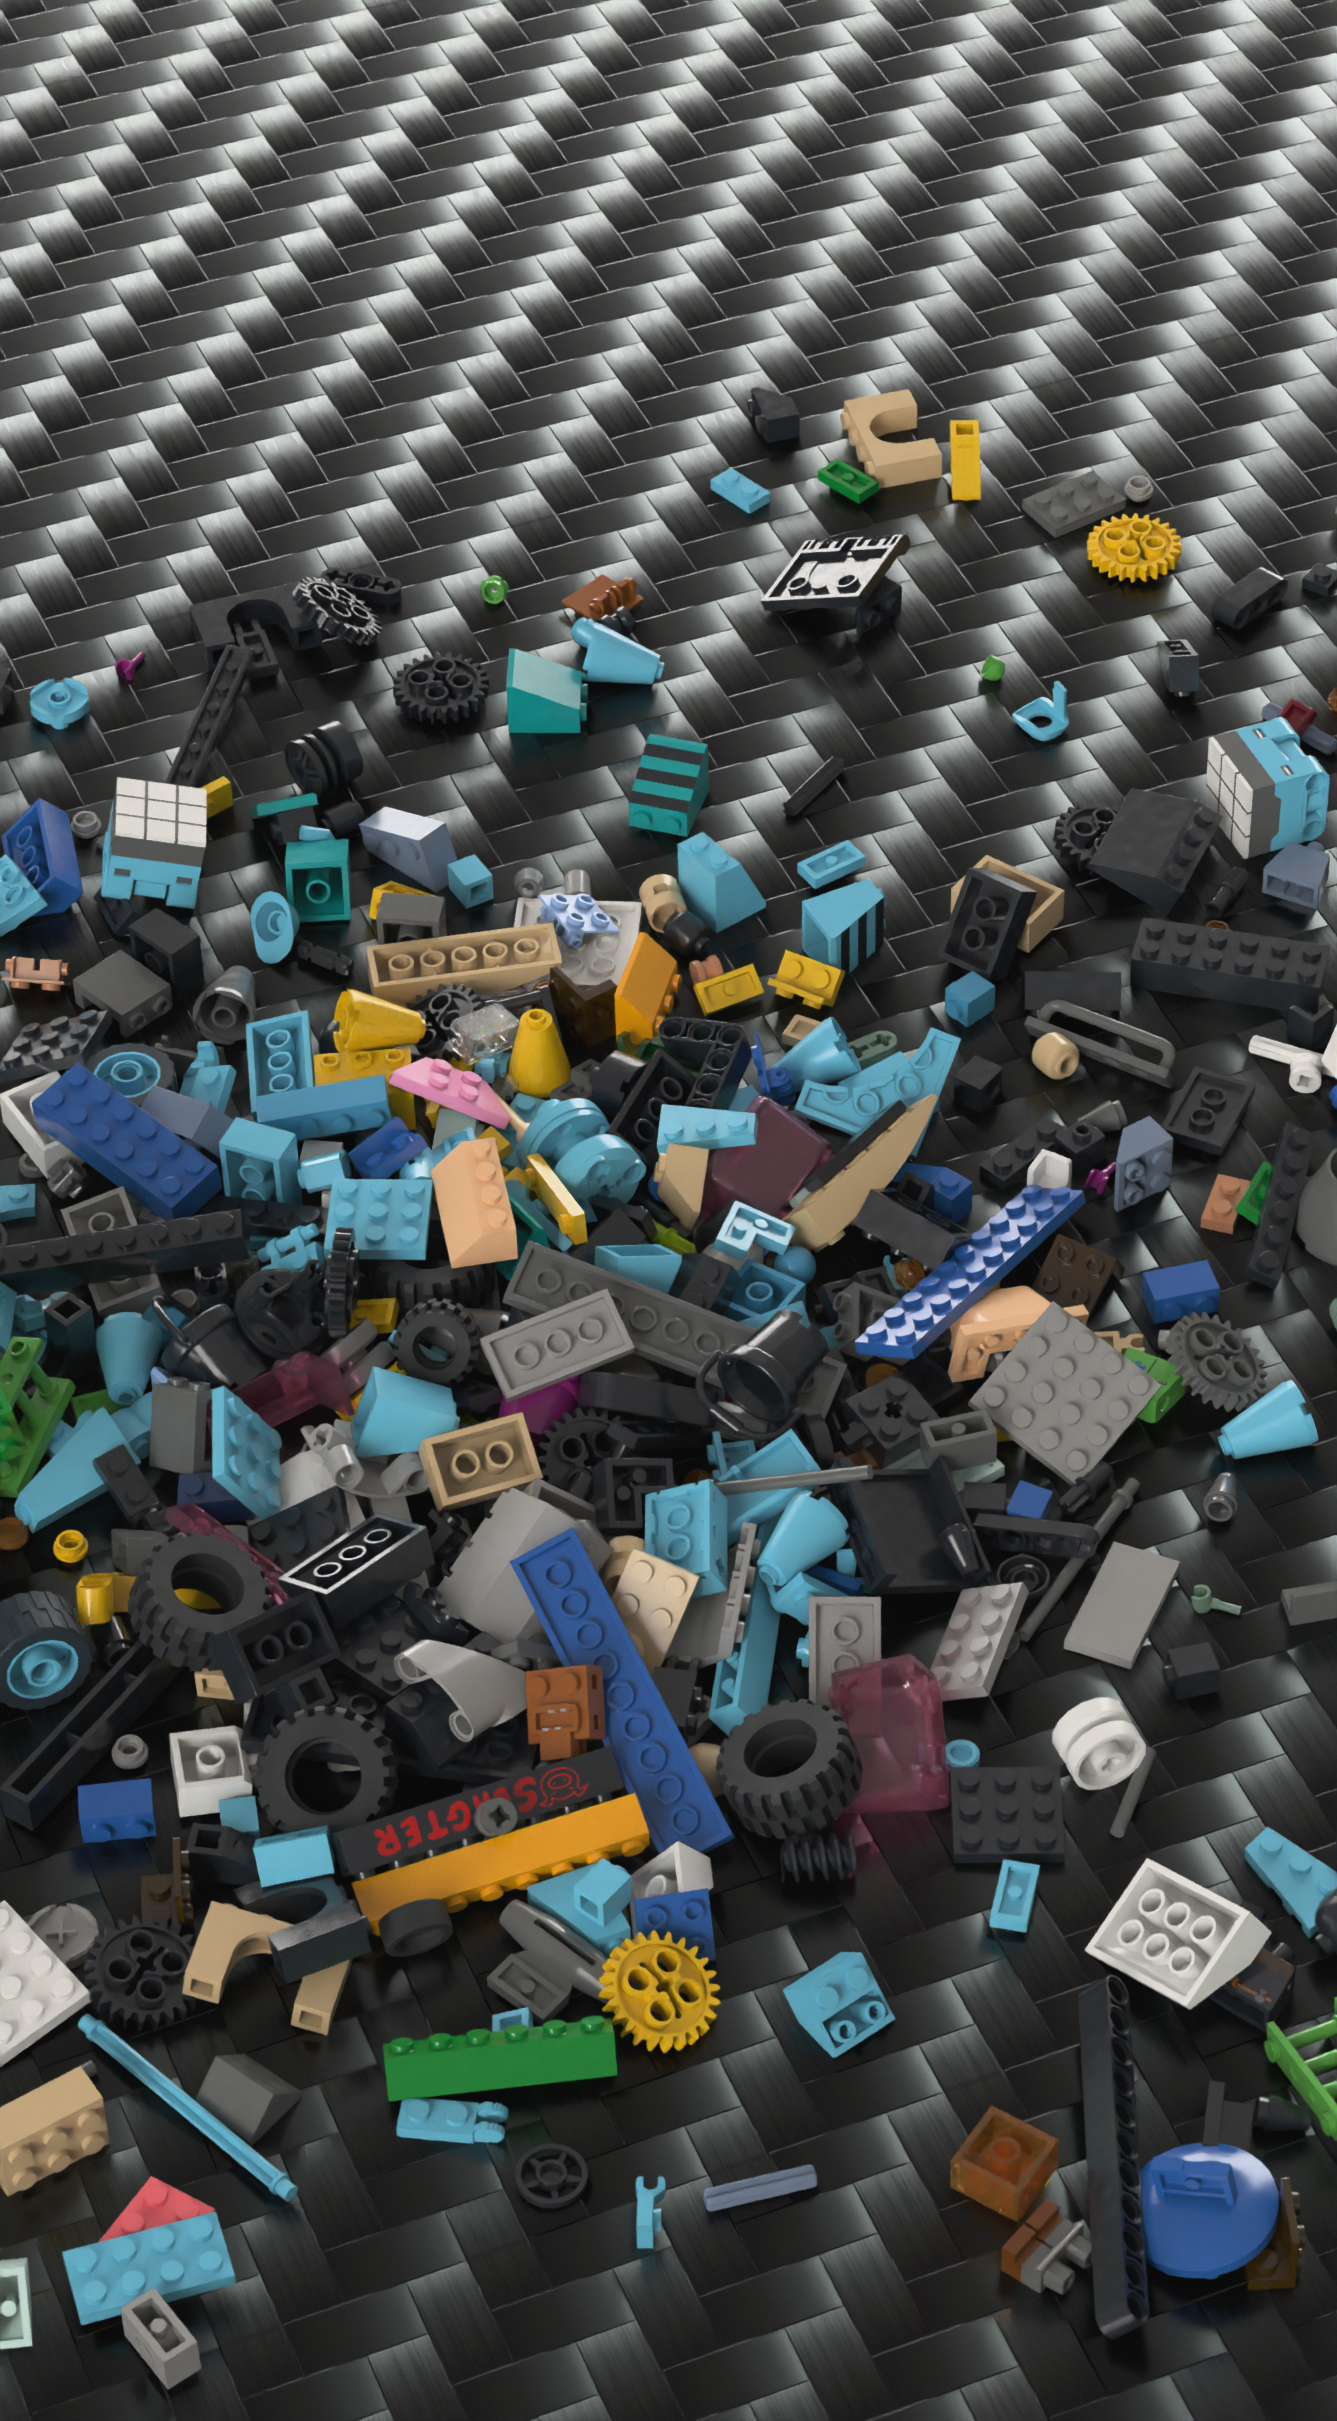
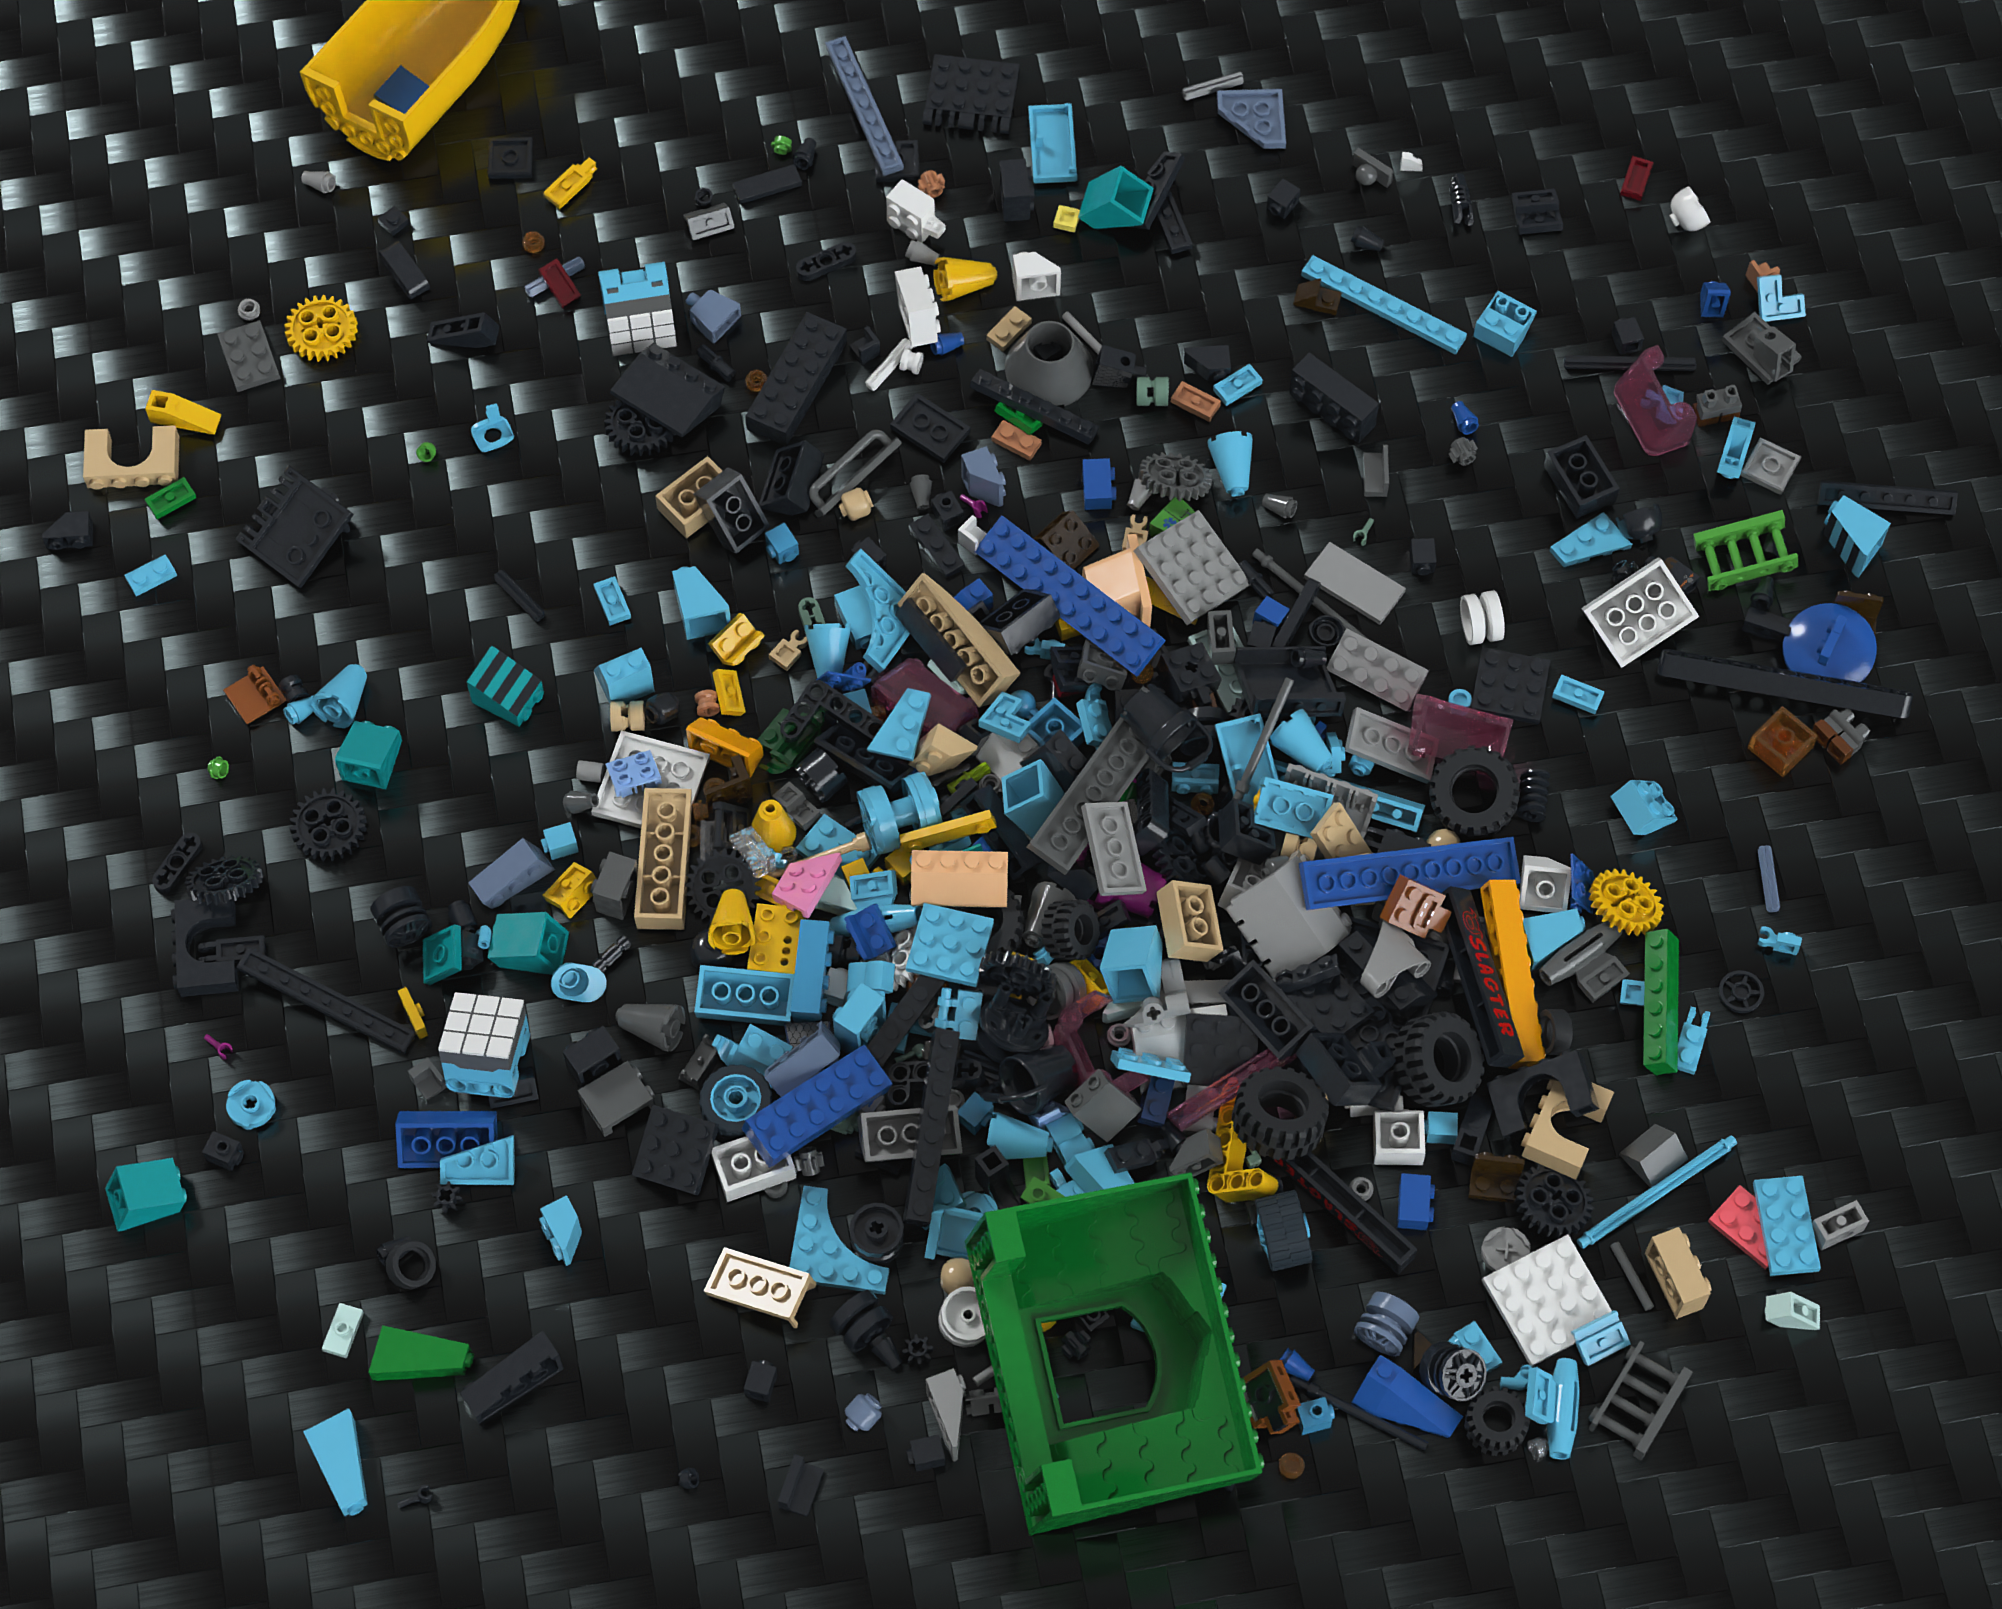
camera: 80 degrees left, 20 degrees up
nougat hinge [2,956,70,991] -> none
light grey plate [71,811,101,839] -> none
medium azure hinge [253,1825,335,1887] -> none
dark grey wheel [474,1798,517,1837] -> none
dark grey hinge [491,1639,563,1671] -> none
medium azure brick [574,1858,632,1927] -> none
clear orange plate [894,1258,925,1291] -> none
dark grey bar [1110,1747,1157,1838] -> none

